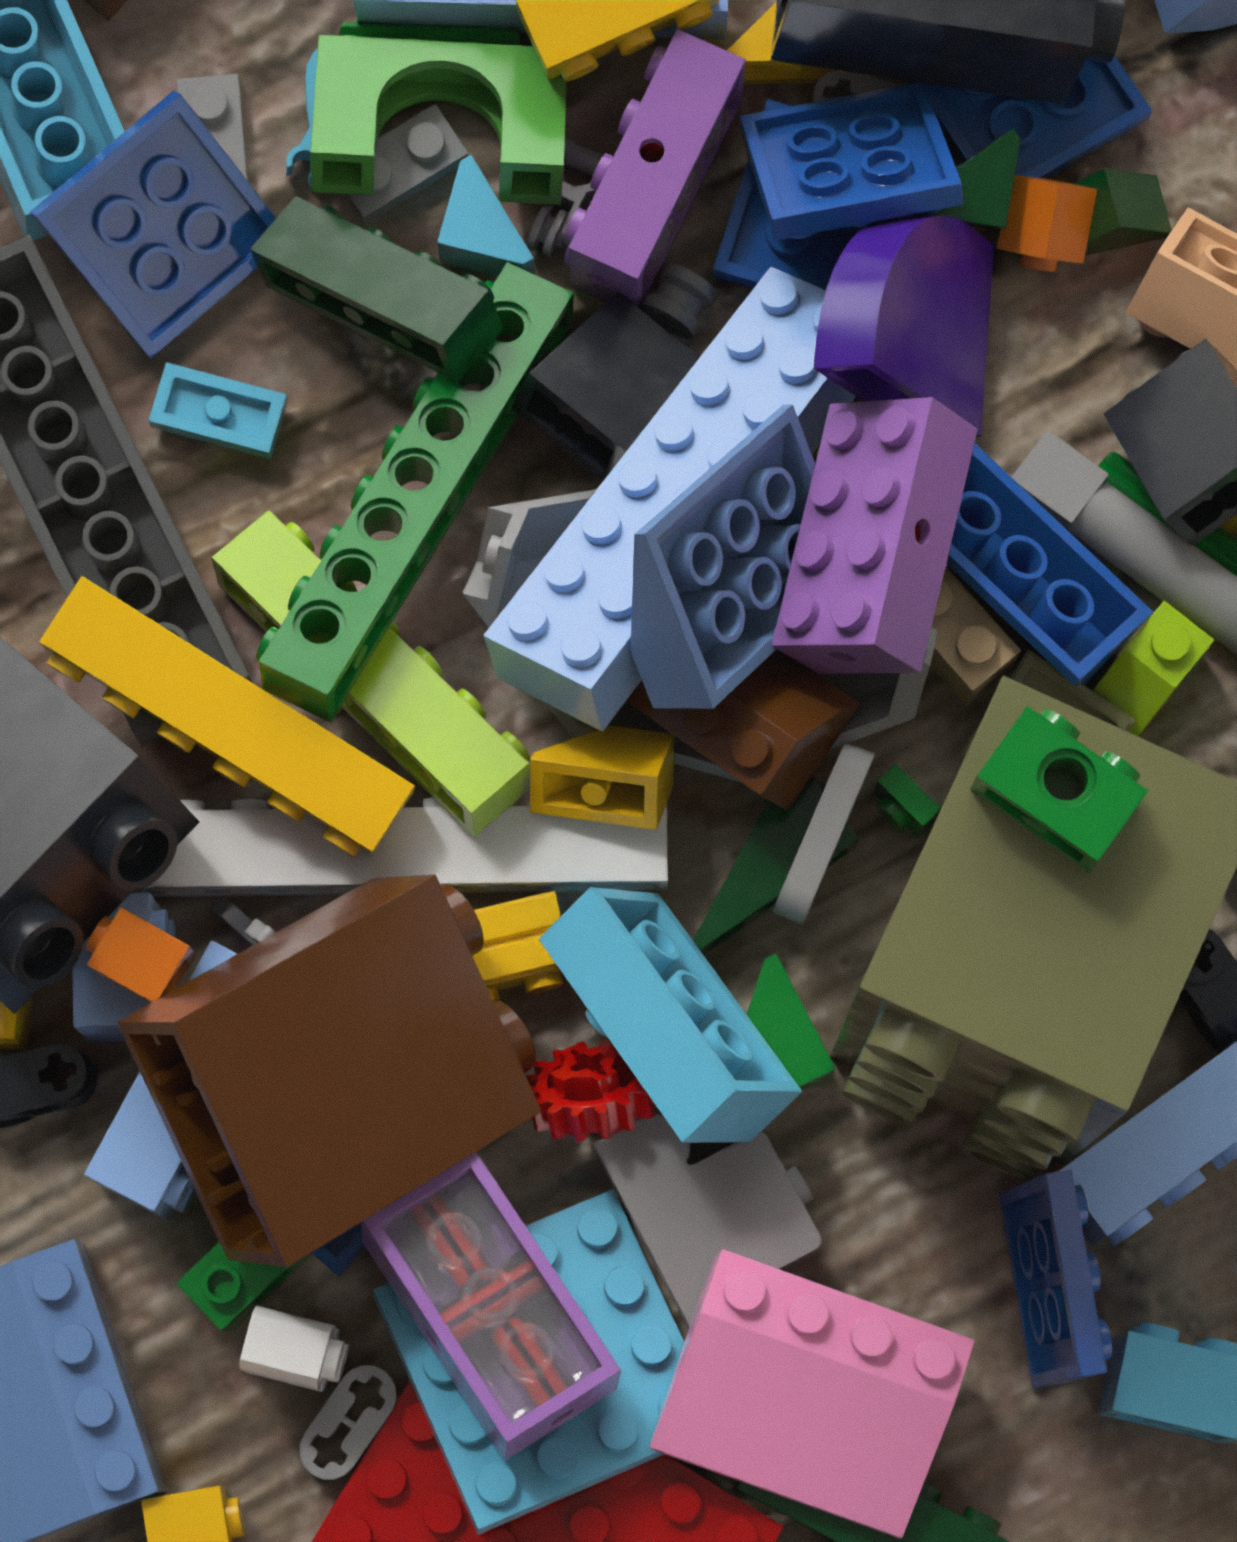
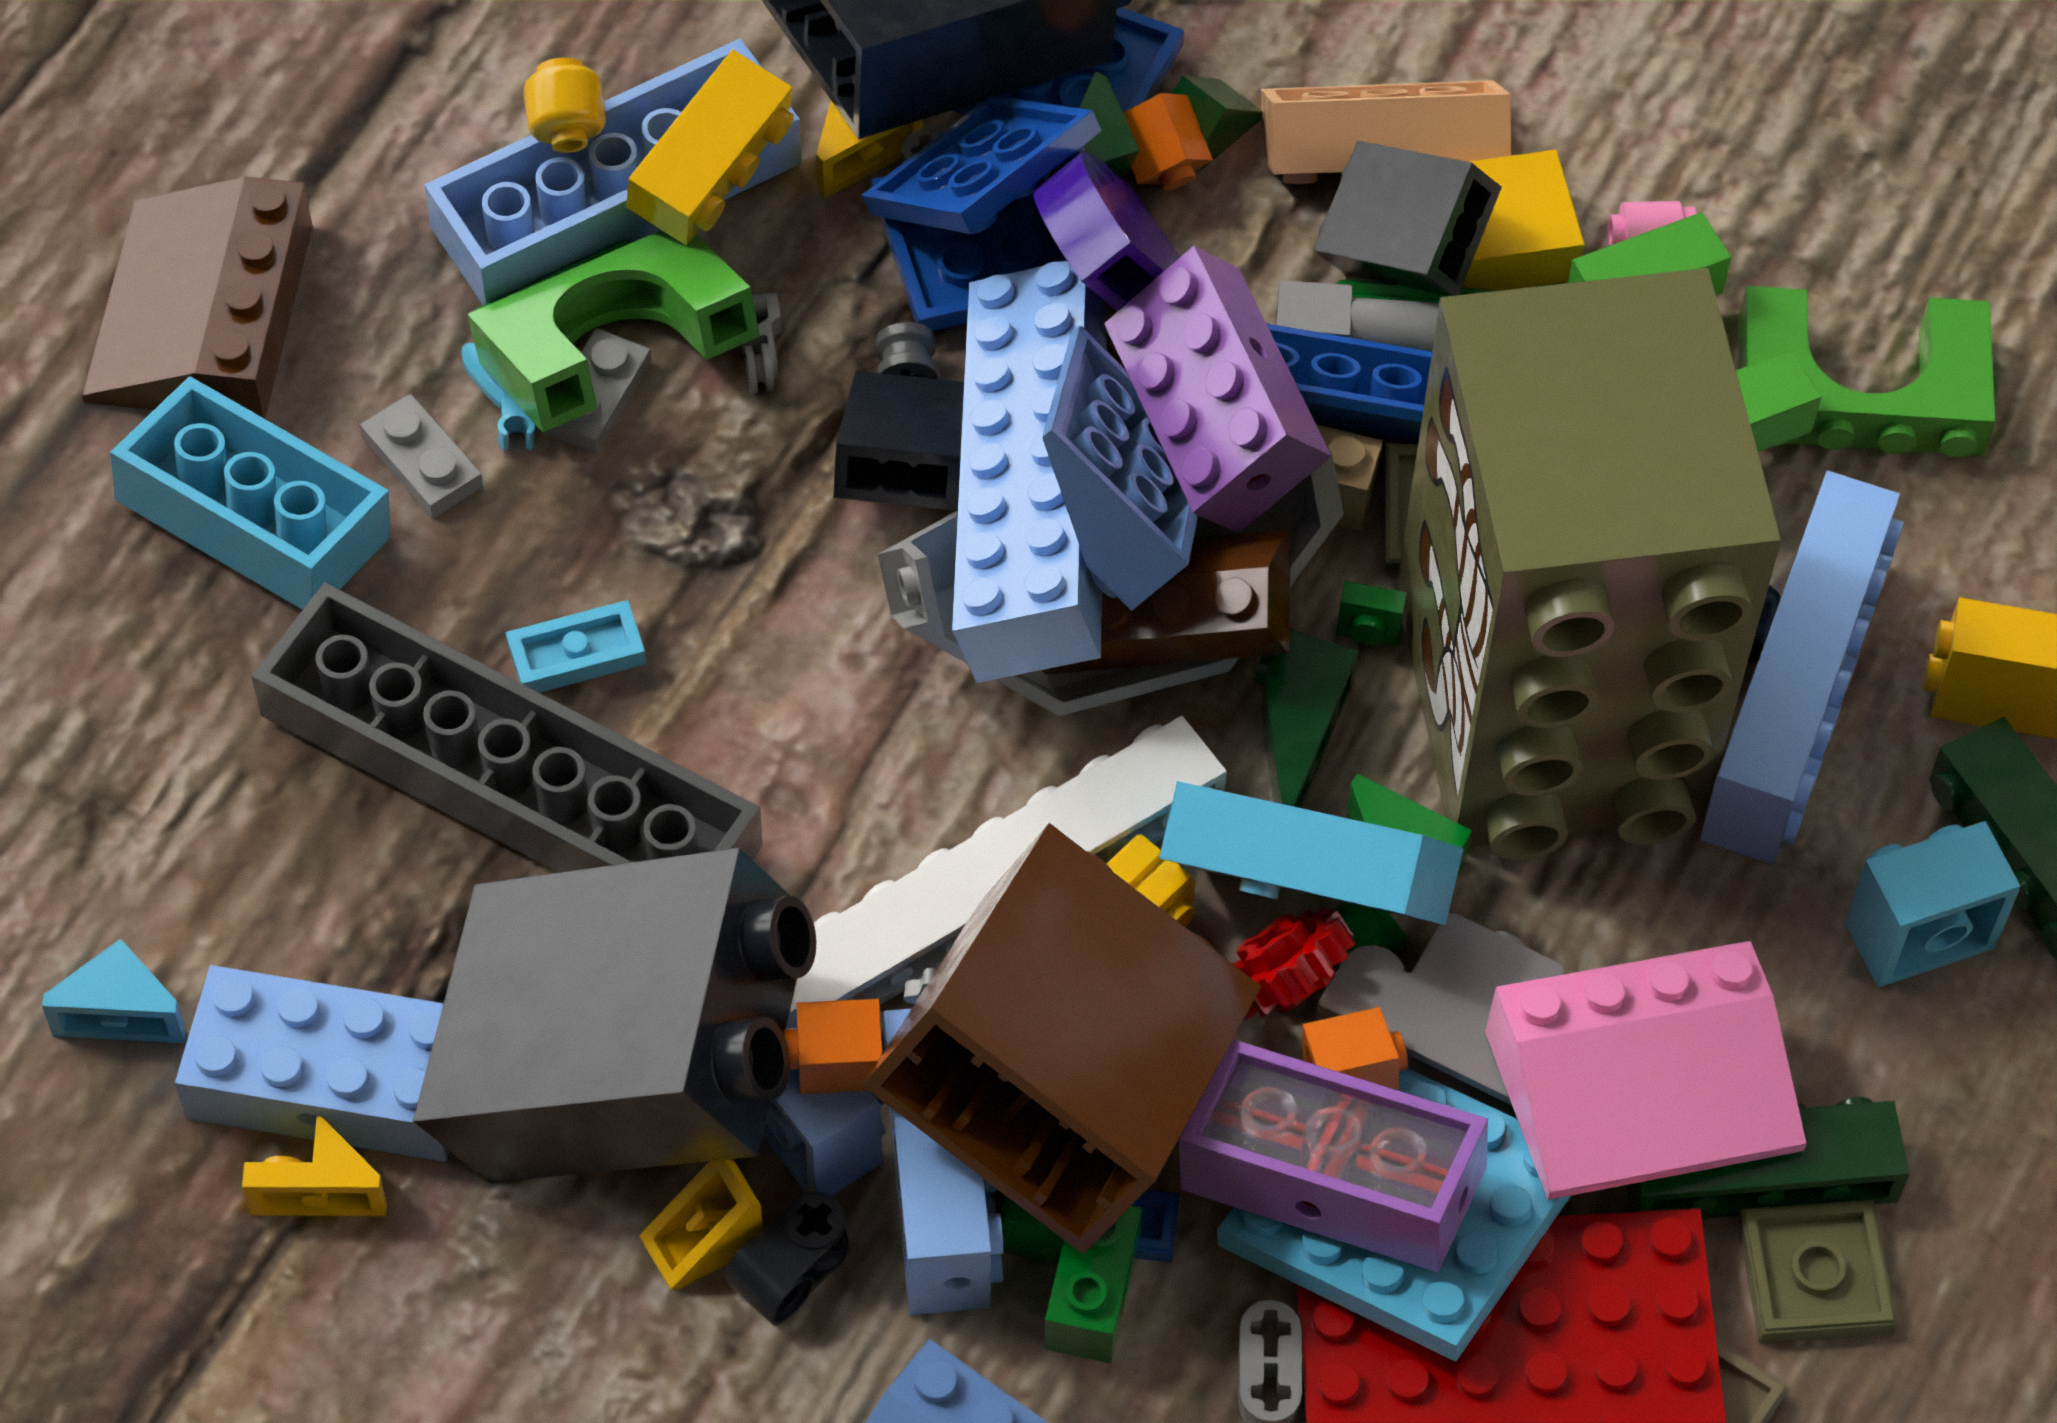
camera: 35 degrees left, 20 degrees down
blue plate [29,91,276,359] -> none
yellow brick [39,576,415,858] -> none
lime brick [212,510,530,838] -> none
white brick [239,1306,349,1392] -> none
dark green brick [250,196,503,383] -> none
green brick [256,262,574,723] -> none
medium azure slope [437,155,535,277] -> none
yellow slope [530,725,674,830] -> none
medium lavender brick [563,29,746,308] -> none
light grey beam [773,741,875,925] -> none
green brick [970,706,1149,874] -> none
blue plate [999,1170,1112,1389] -> none
none -> orange brick [1302,1007,1408,1091]

